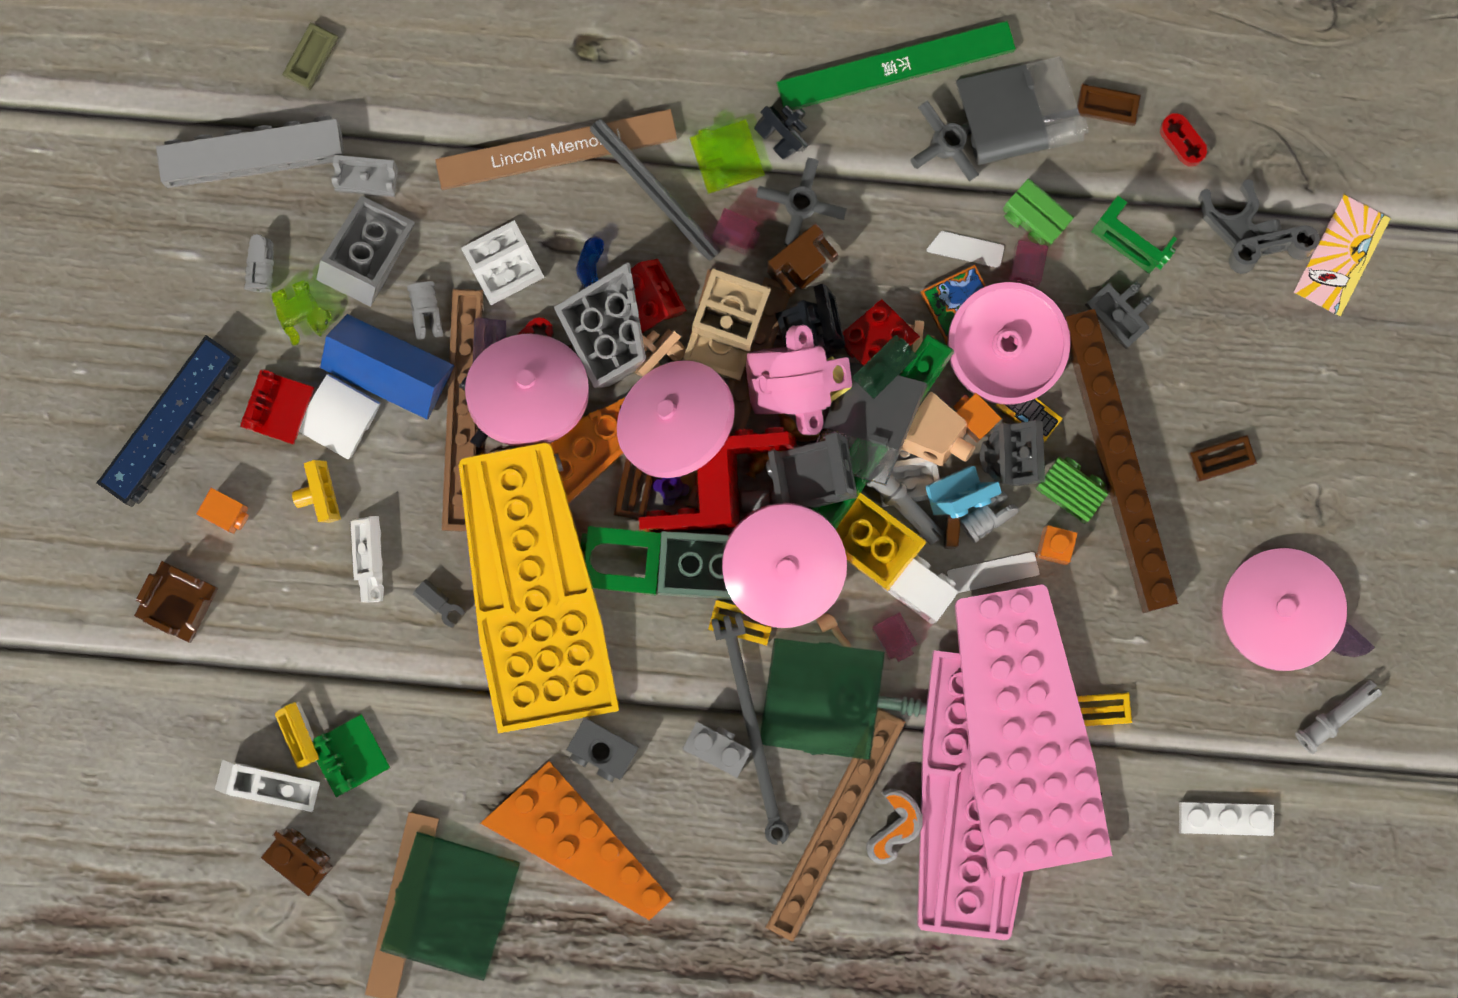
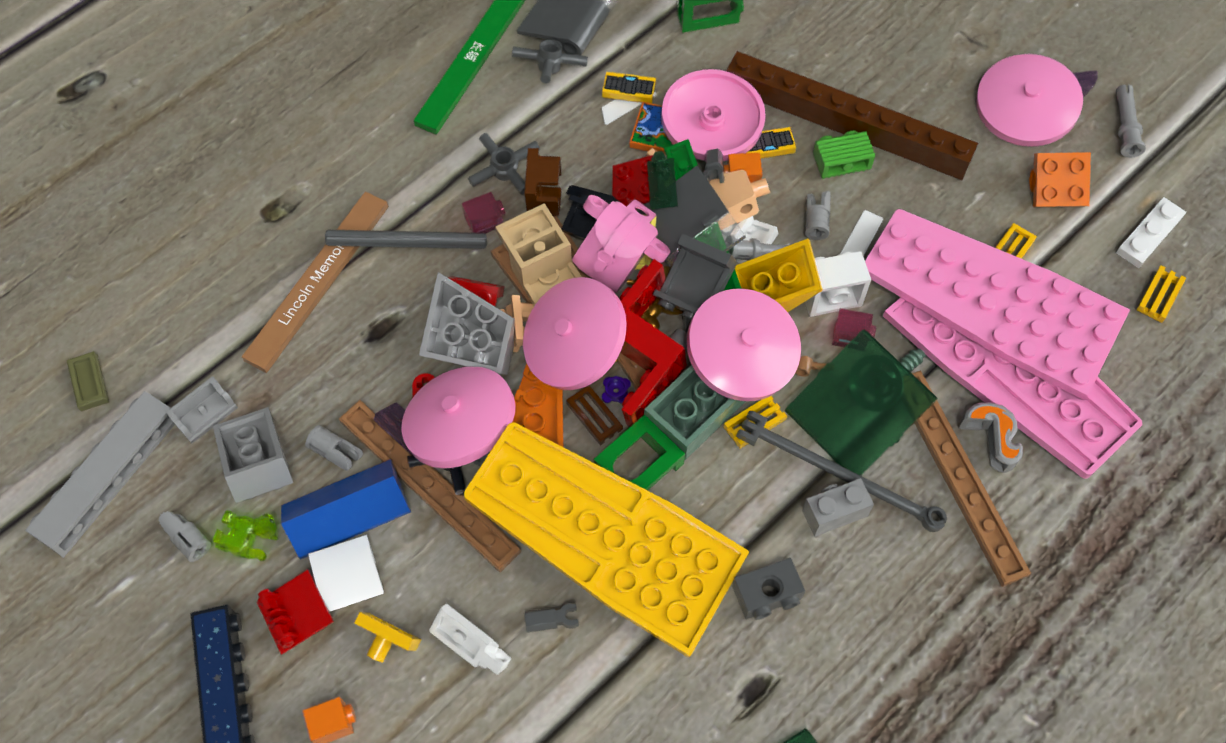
camera: 45 degrees left, 20 degrees down
white slope [461,220,544,305] -> none
orange wing [480,761,672,920] -> none
clear blue arm [576,237,605,289] -> none
clear neon green hinge [689,119,765,194] -> none
black hips [754,105,809,159] -> none
medium azure bracket [926,466,1002,518] -> none
reddish brown tile [944,516,961,549] -> none
dark grey slope [980,420,1045,486] -> none
bright green brick [1002,178,1074,249] -> none
clear pink brick [1008,240,1048,287] -> none
orange brick [1036,525,1078,565] -> none
dark grey hinge [1085,281,1154,349] -> none
reddish brown tile [1188,435,1257,482] -> none
none -> tile [602,72,656,103]
none -> dark grey bar [703,149,725,183]
none -> orange plate [1029,152,1091,207]
none -> yellow tile [1136,265,1186,323]

